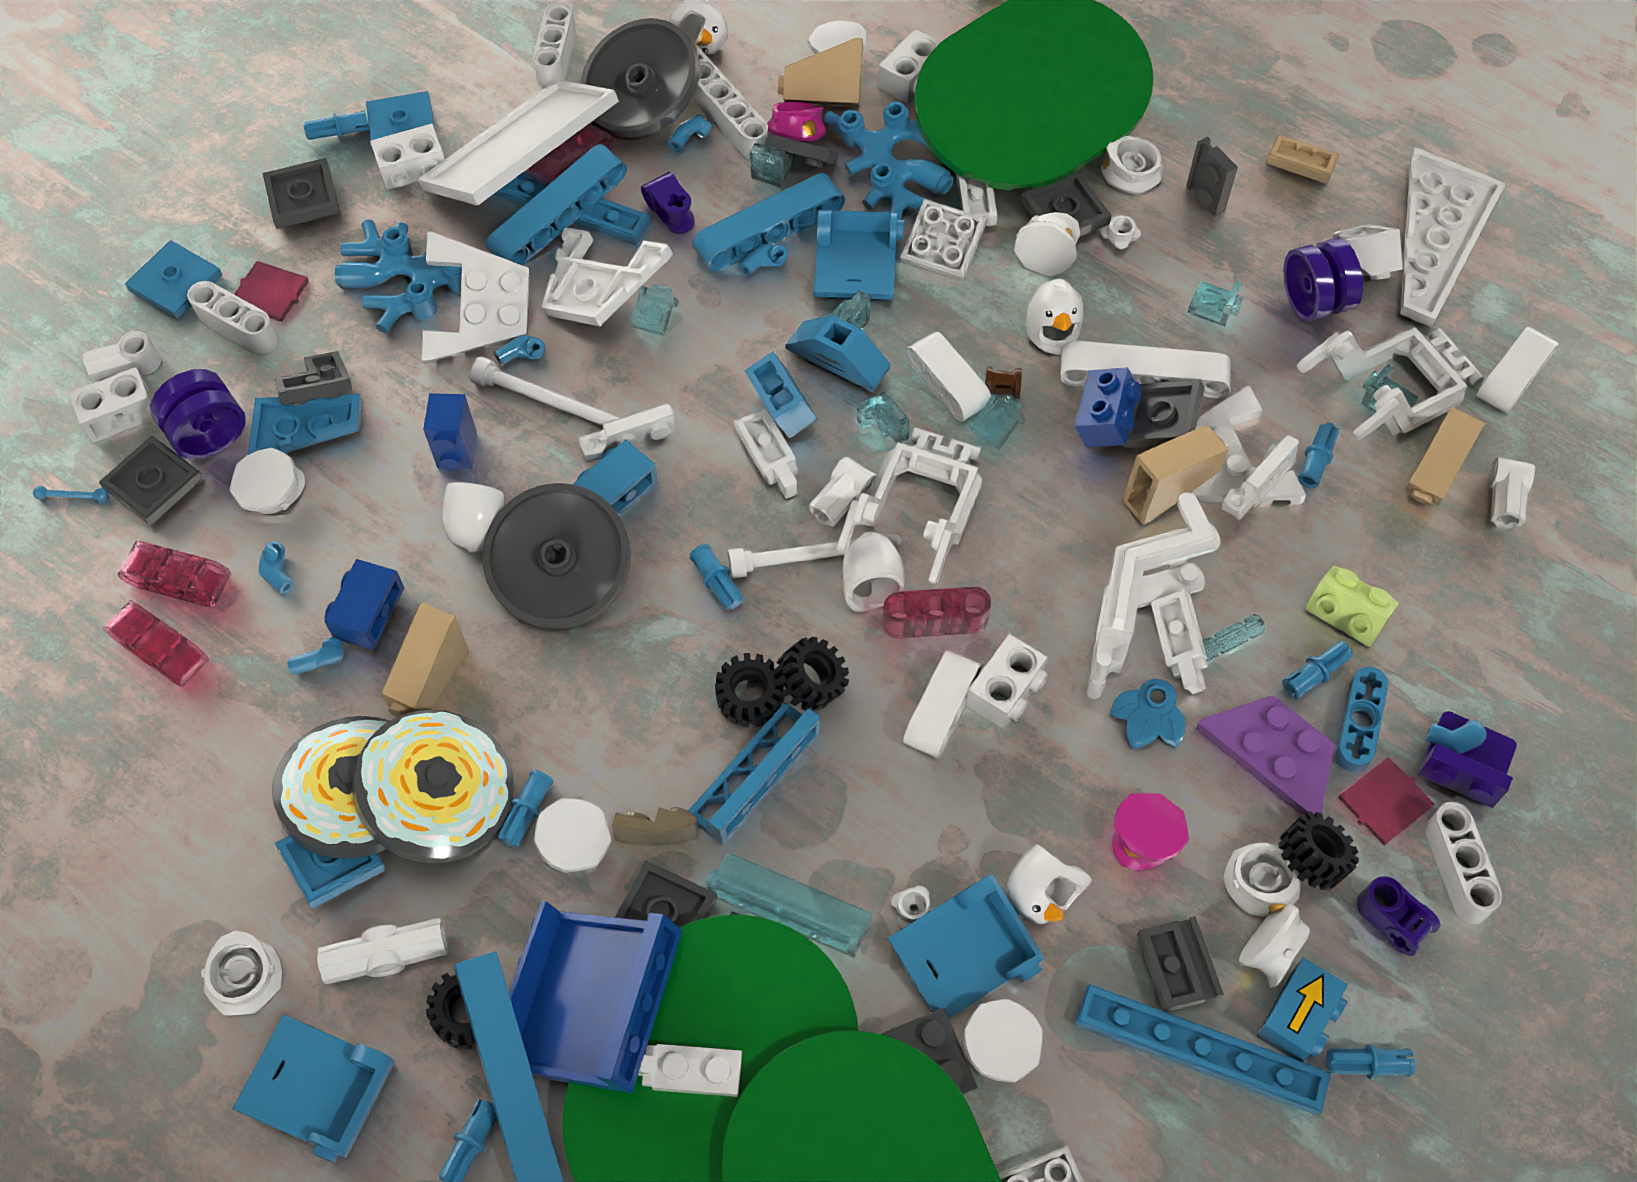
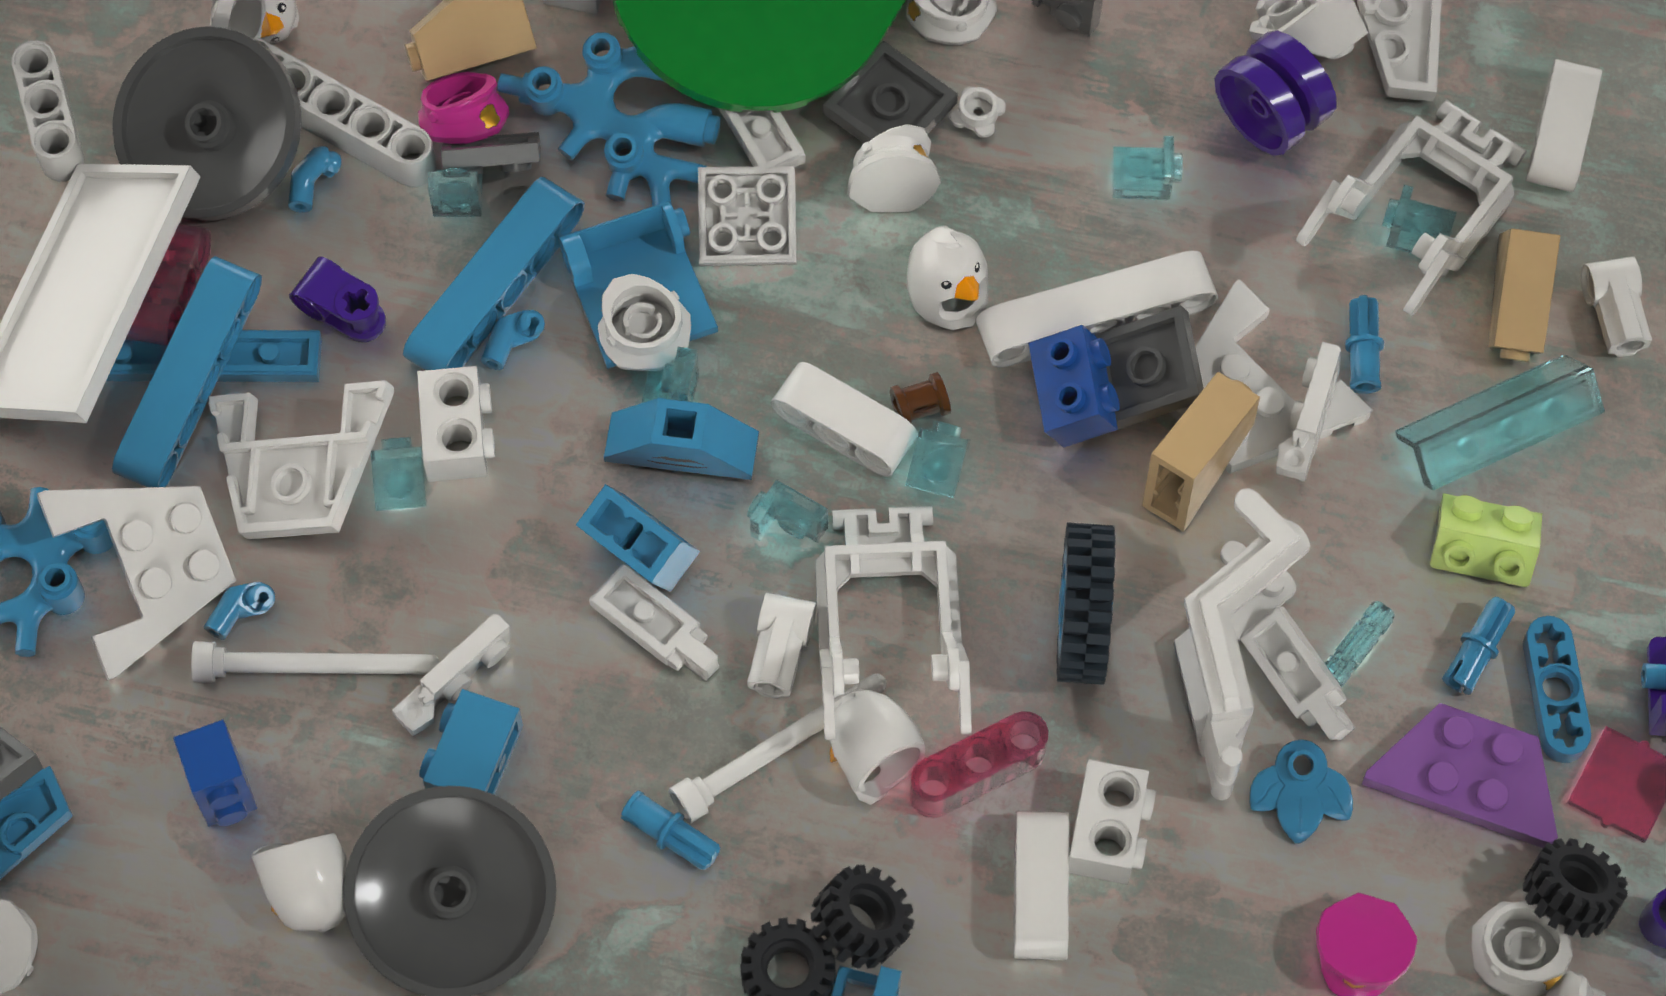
camera: 25 degrees left, 5 degrees up
none -> white brick [417,366,495,482]
none -> white hat [597,274,691,371]
none -> black wheel [1056,523,1115,685]
none -> clear light blue panel [1395,355,1605,491]

